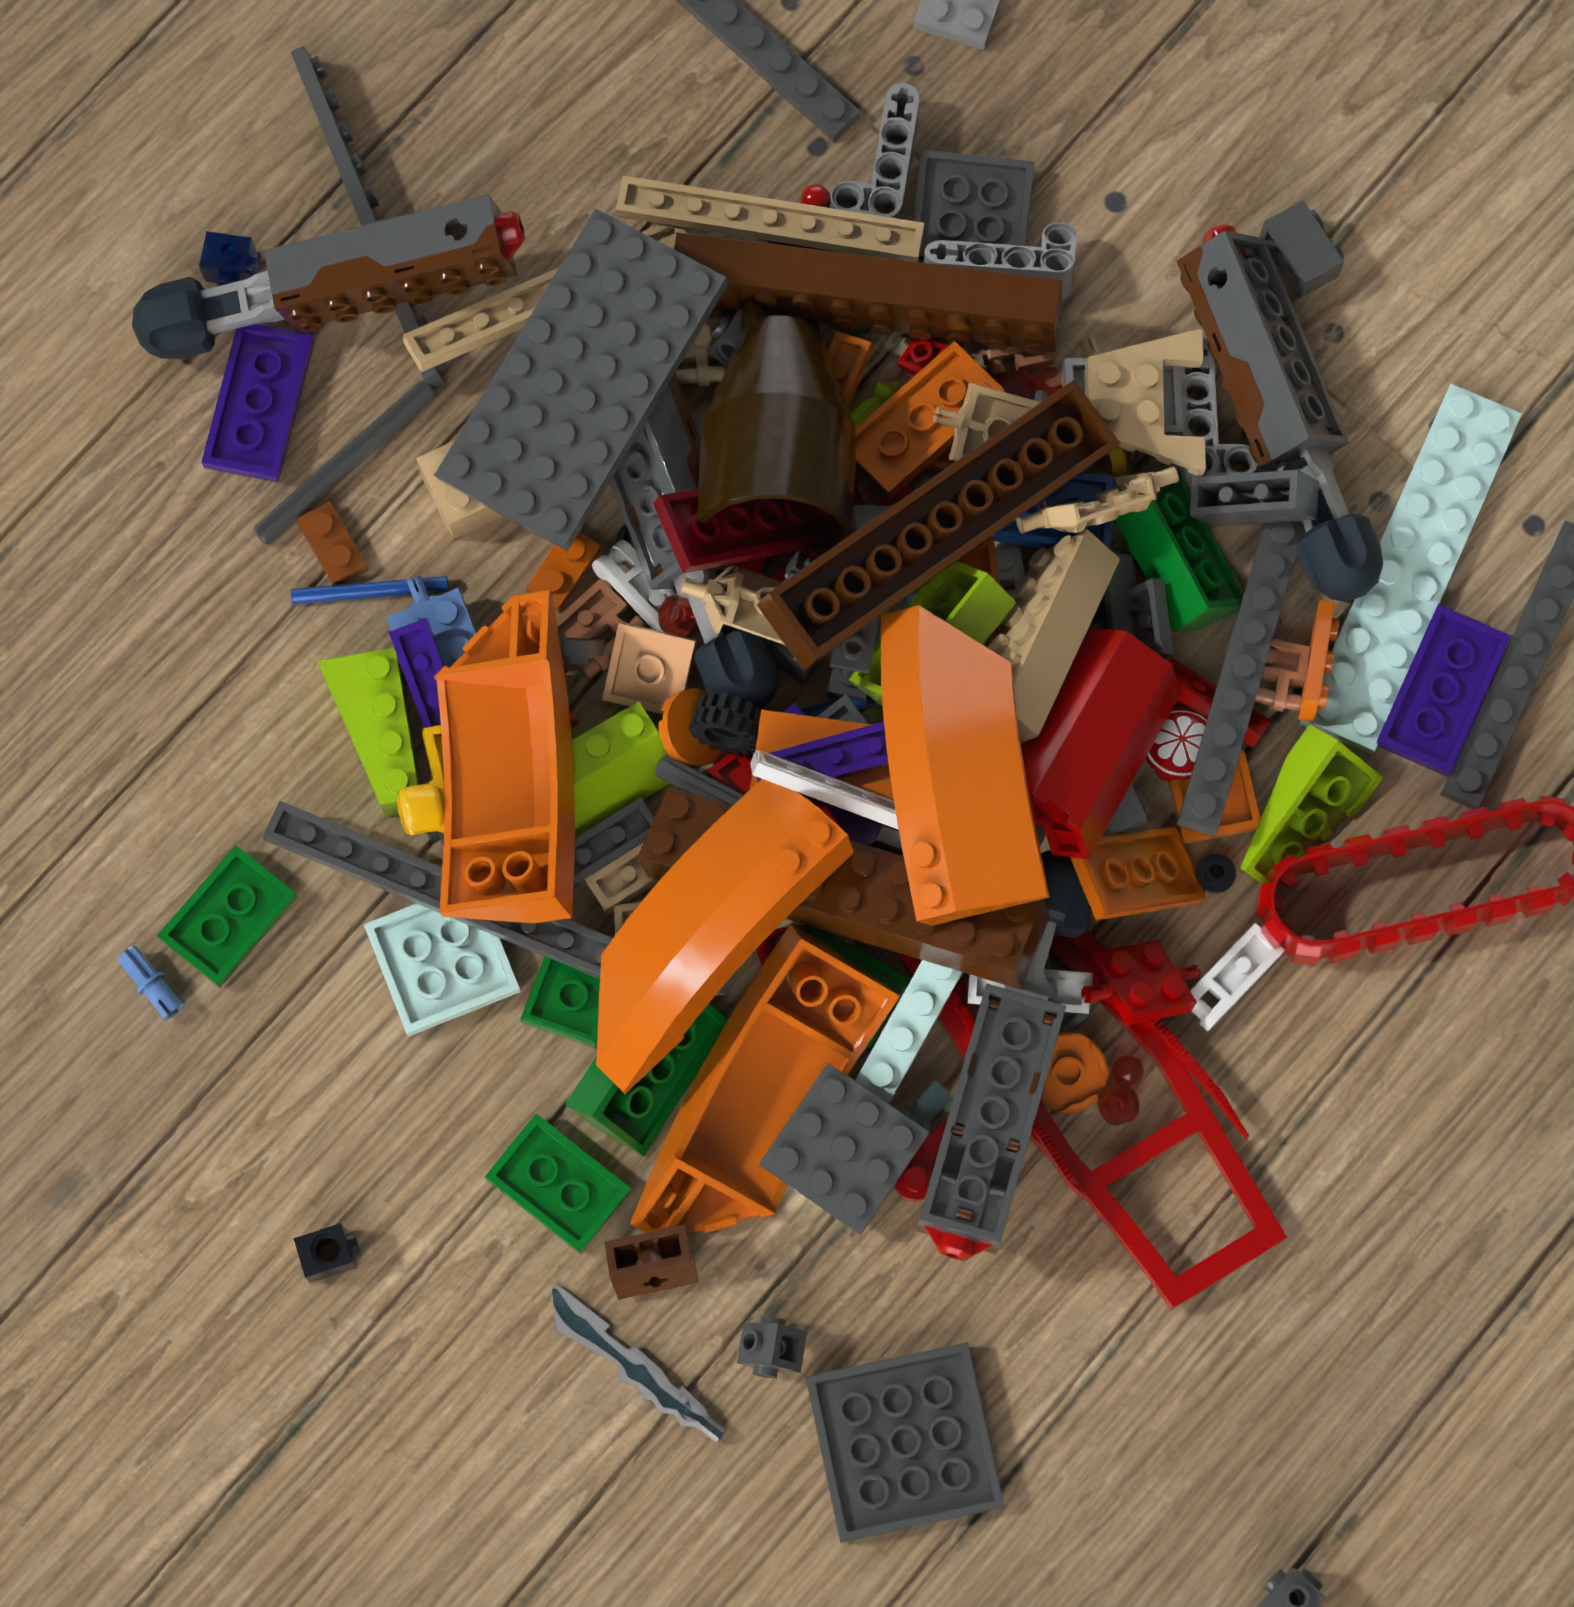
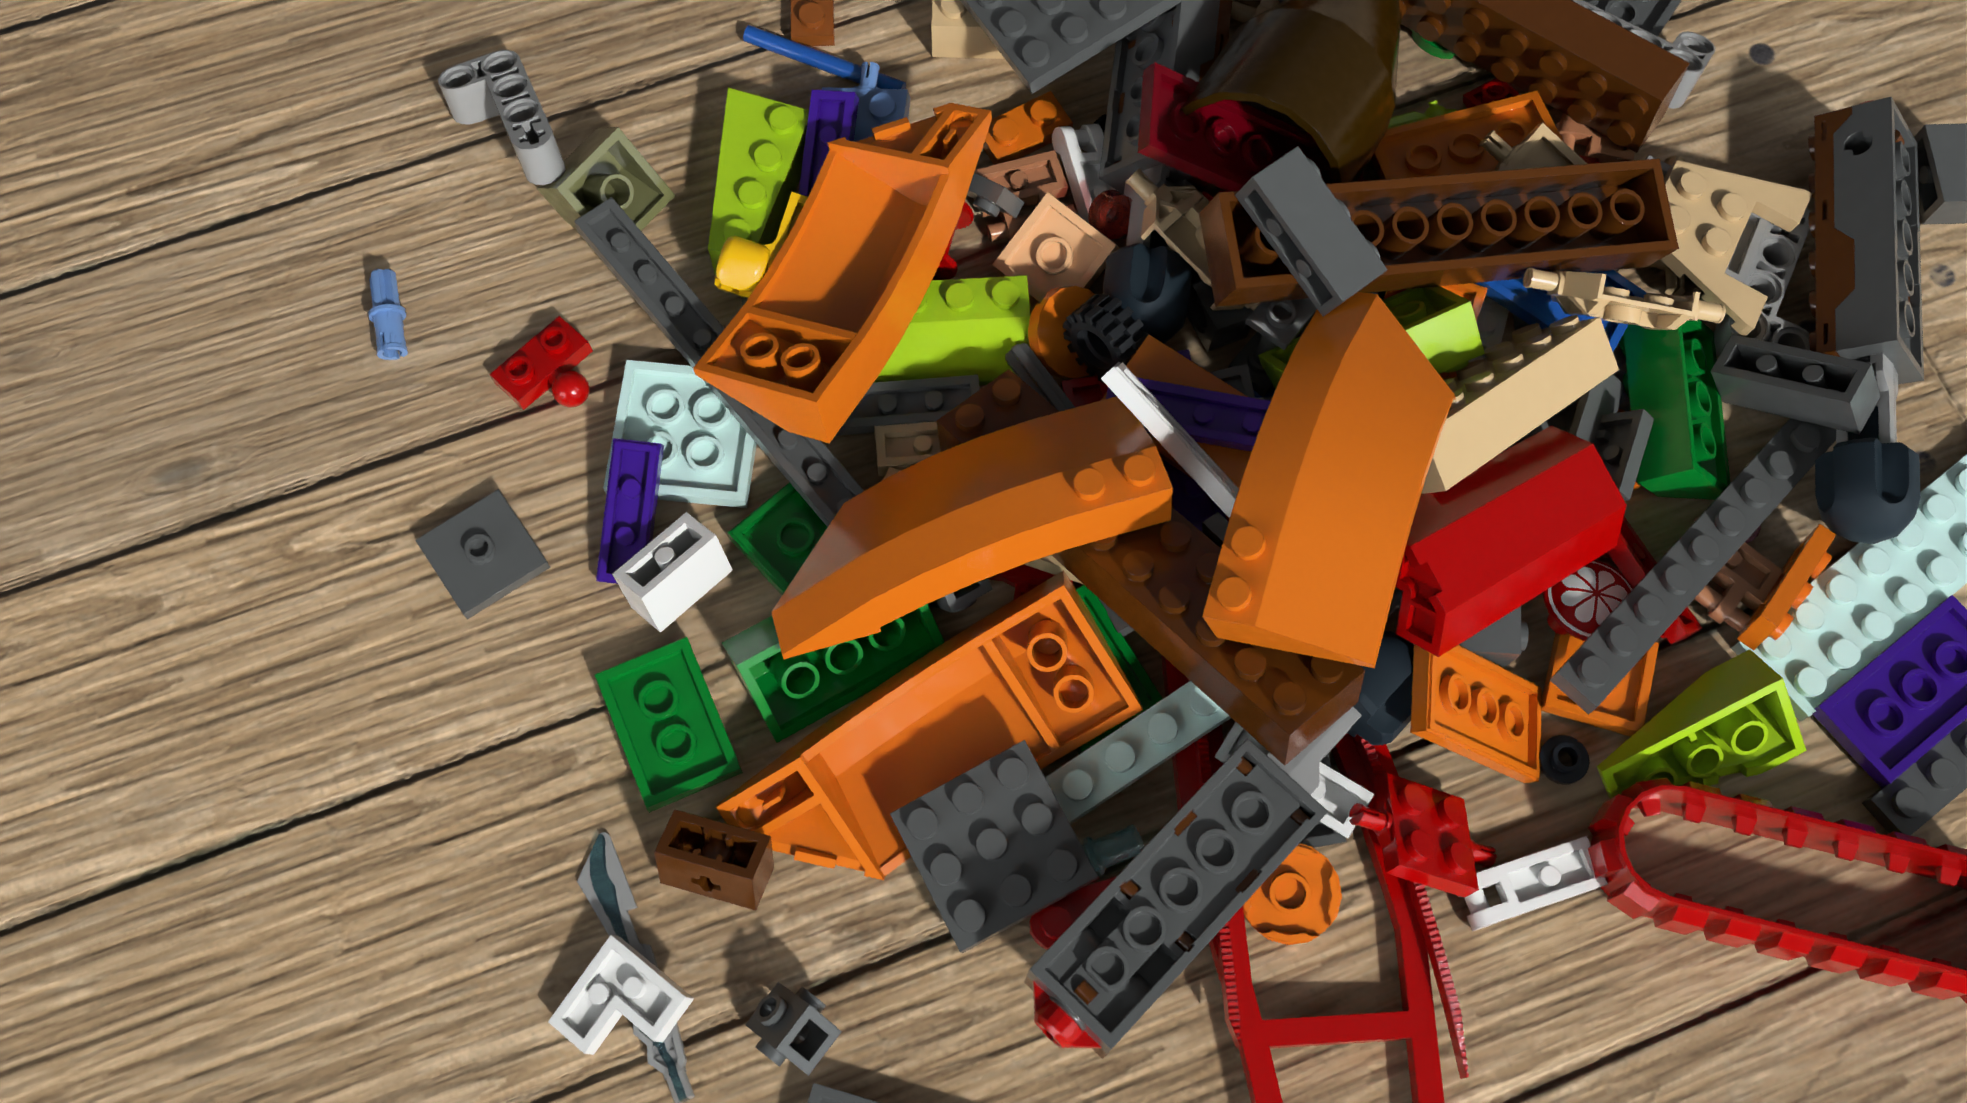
camera: 25 degrees right, 5 degrees down
green plate [157,845,298,988] -> none
black brick [293,1223,361,1283] -> none
orange plate [827,331,874,409] -> none
clear red plate [1098,1055,1144,1126] -> none
yellow tile [1104,447,1127,477] -> none
none -> dark grey plate [415,489,550,620]
none -> light grey beam [438,50,566,185]
none -> red plate [489,316,593,410]
none -> olive slope [537,127,676,231]
none -> white plate [548,935,694,1055]
none -> dark purple tile [596,438,664,584]
none -> white brick [612,512,733,632]
none -> dark grey brick [1235,146,1388,317]

